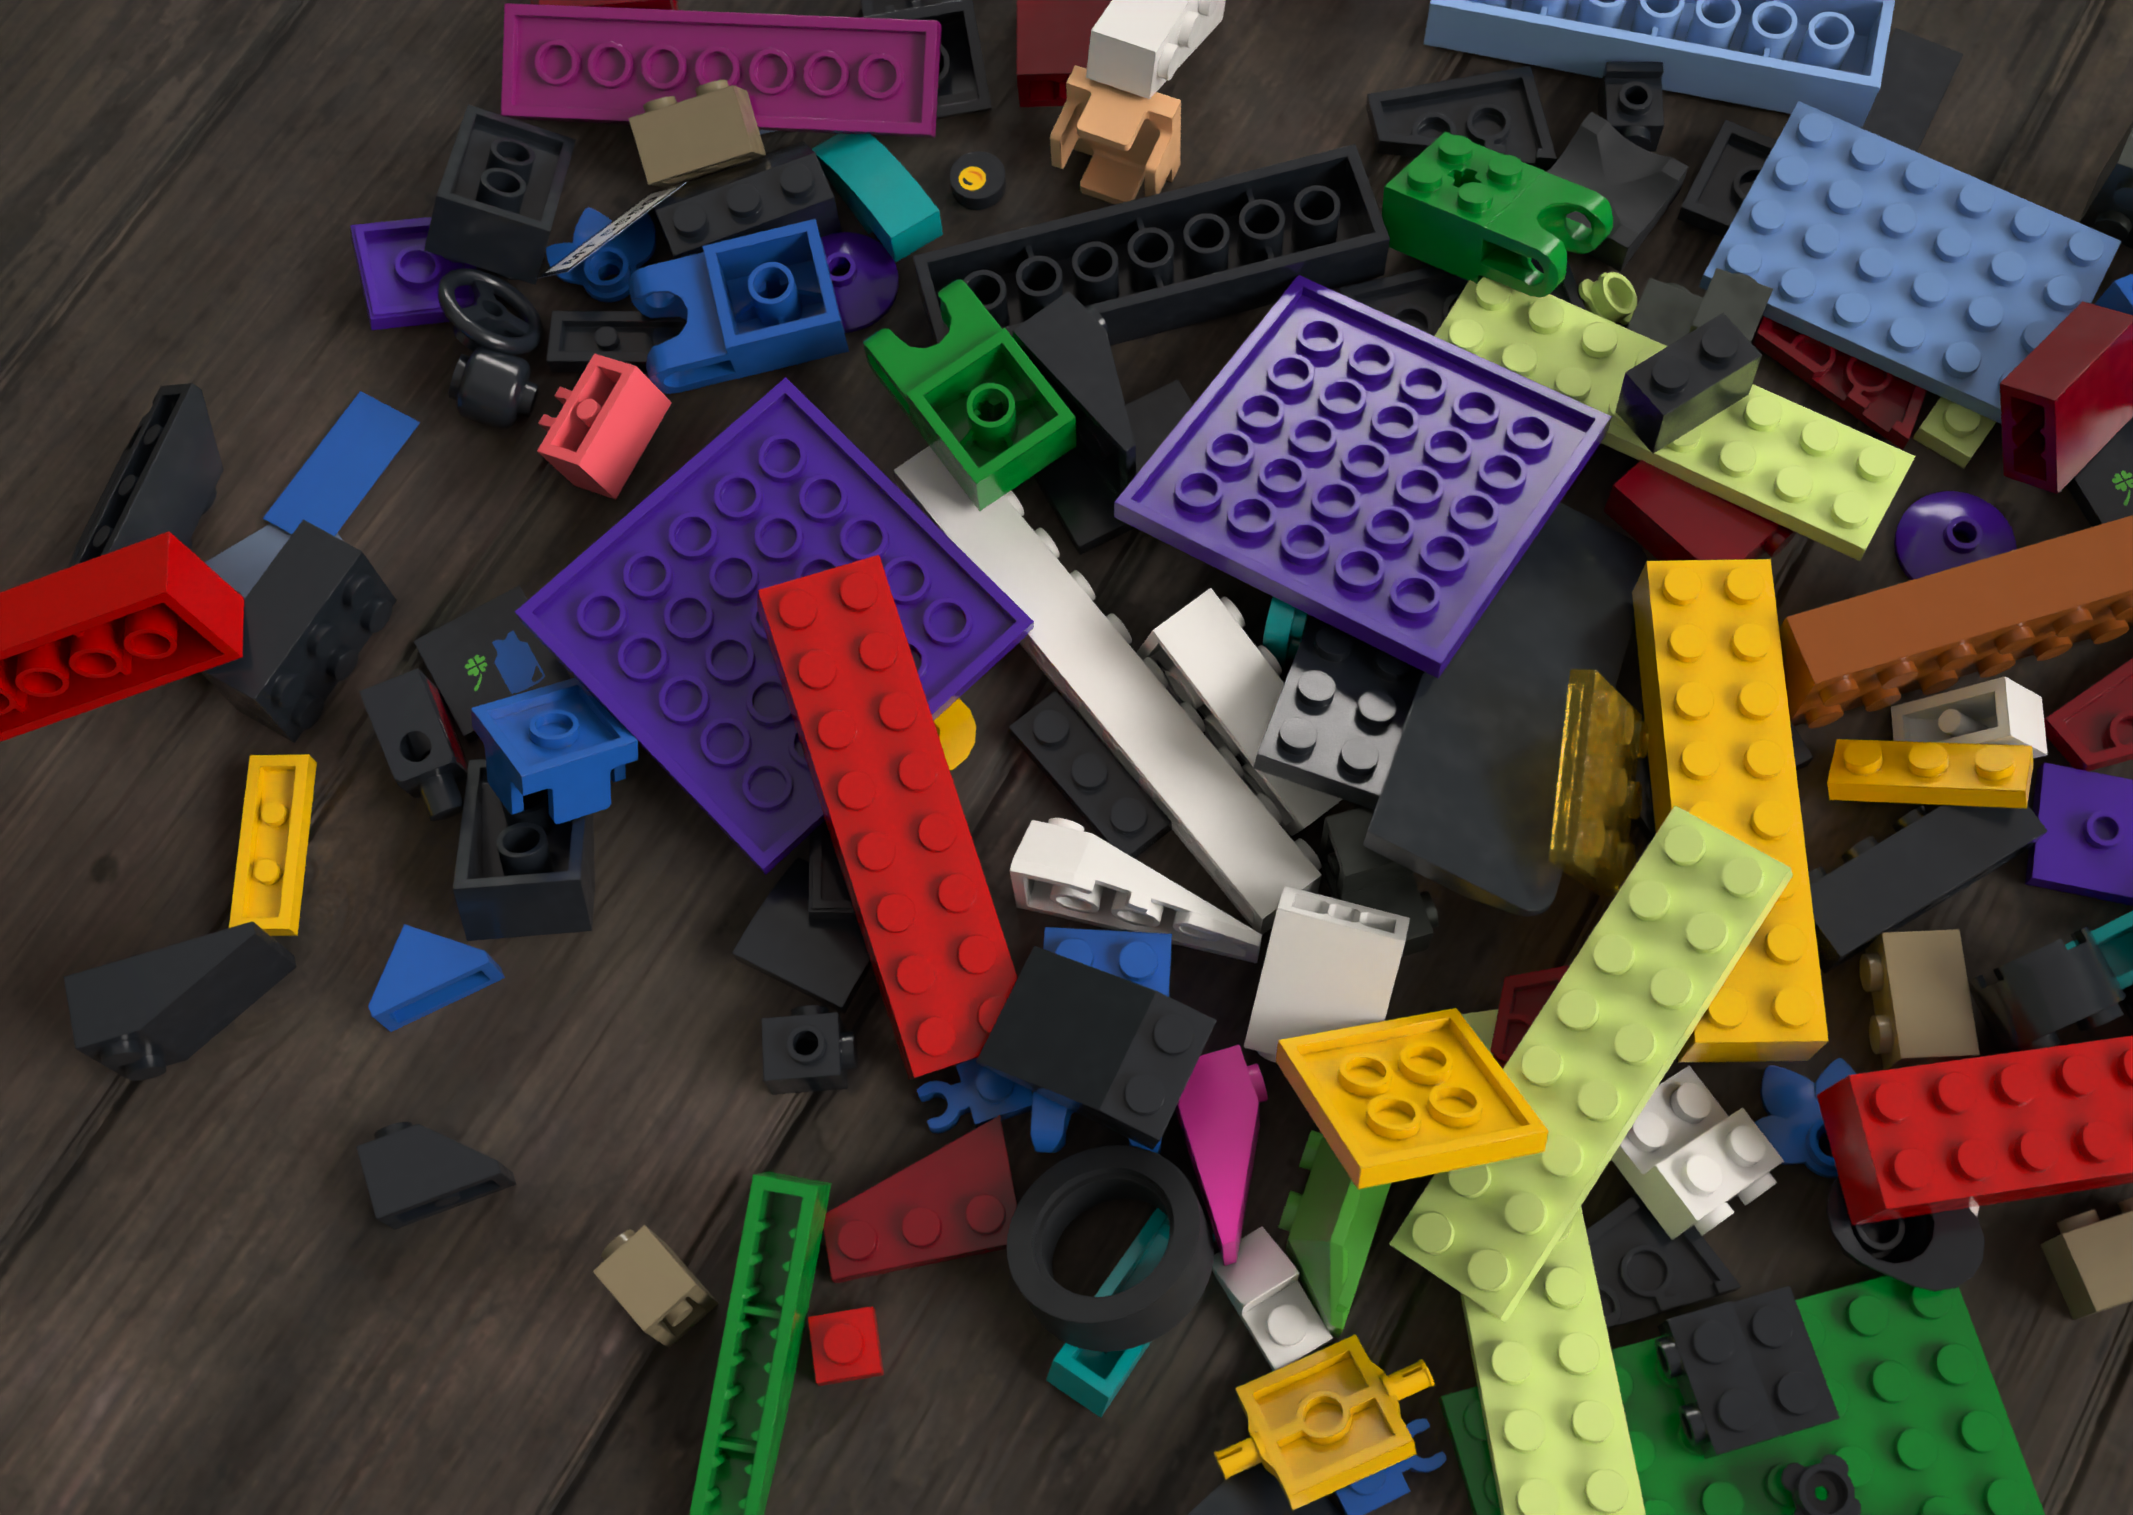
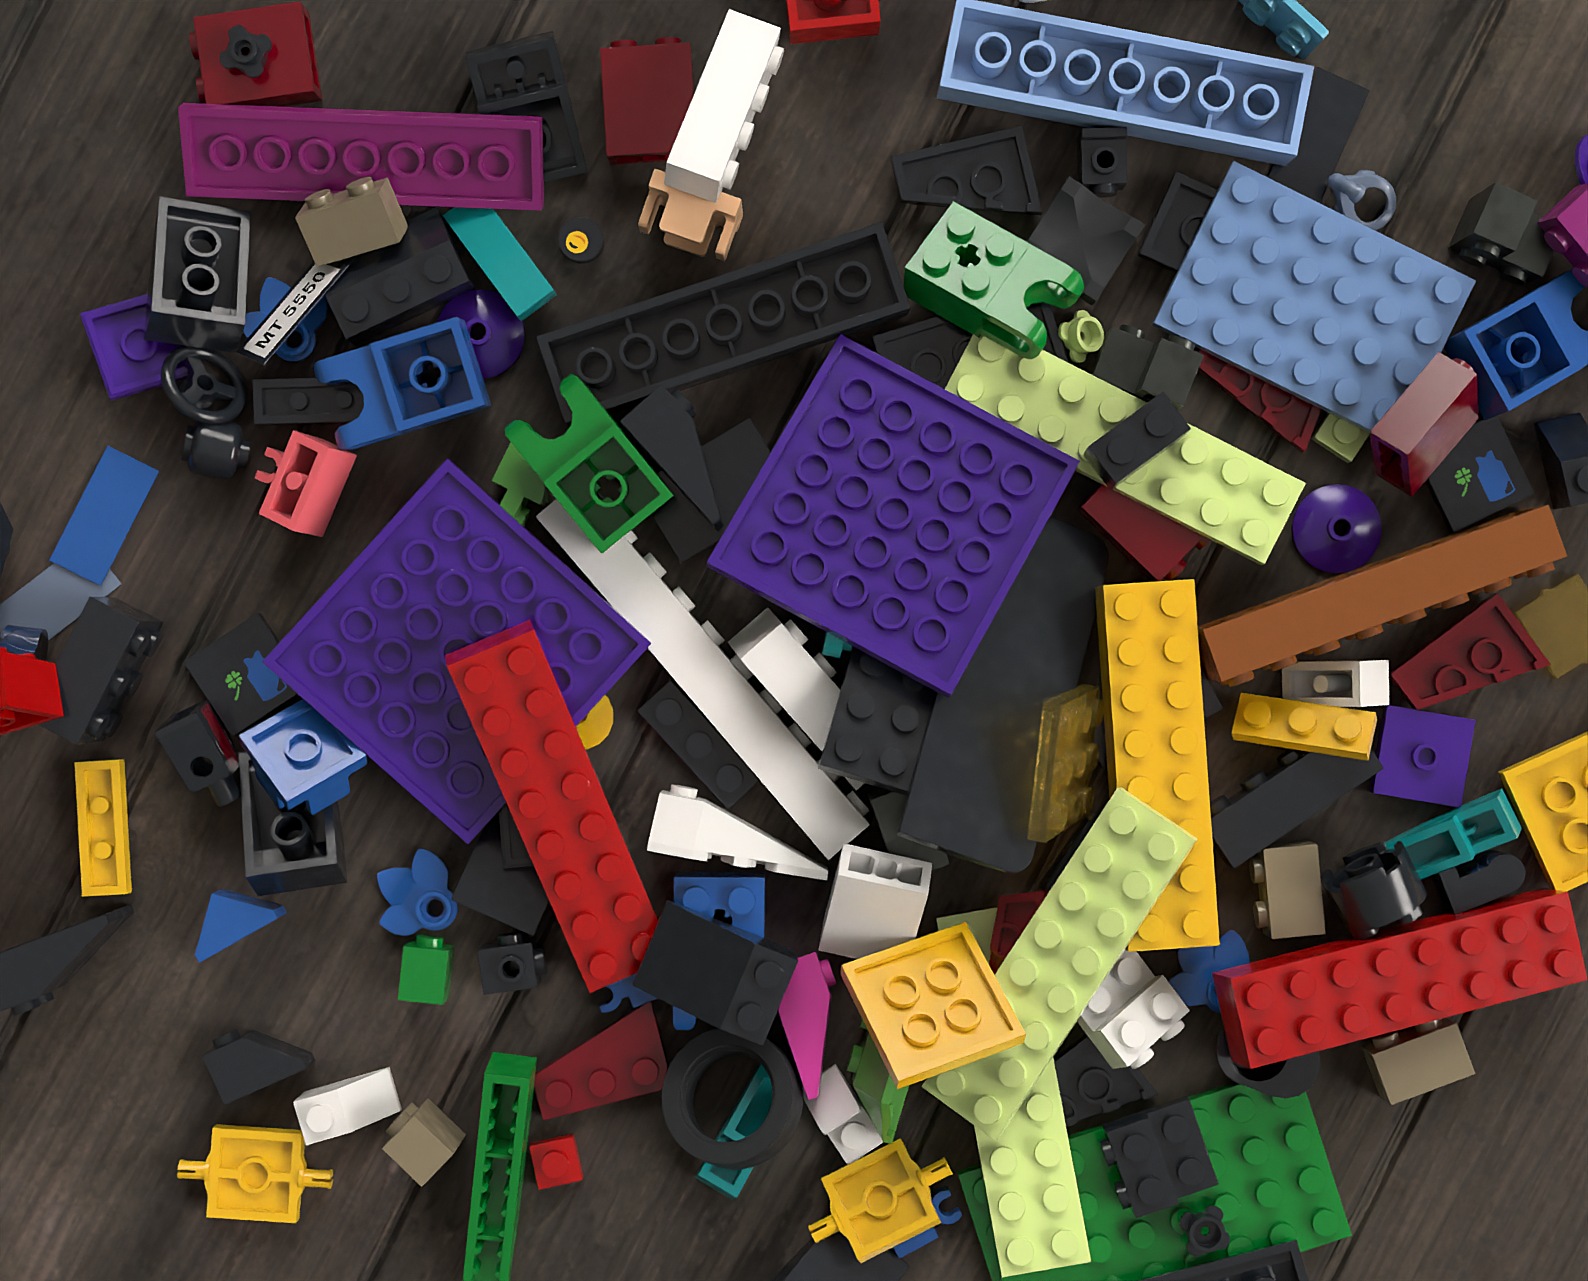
camera: 15 degrees left, 20 degrees up
none -> yellow plate [177,1124,333,1223]
none -> white slope [293,1067,402,1145]
none -> blue plate [377,848,458,936]
none -> green brick [398,935,455,1005]
none -> bright green brick [492,443,549,526]
none -> sand blue piece [1328,170,1396,231]

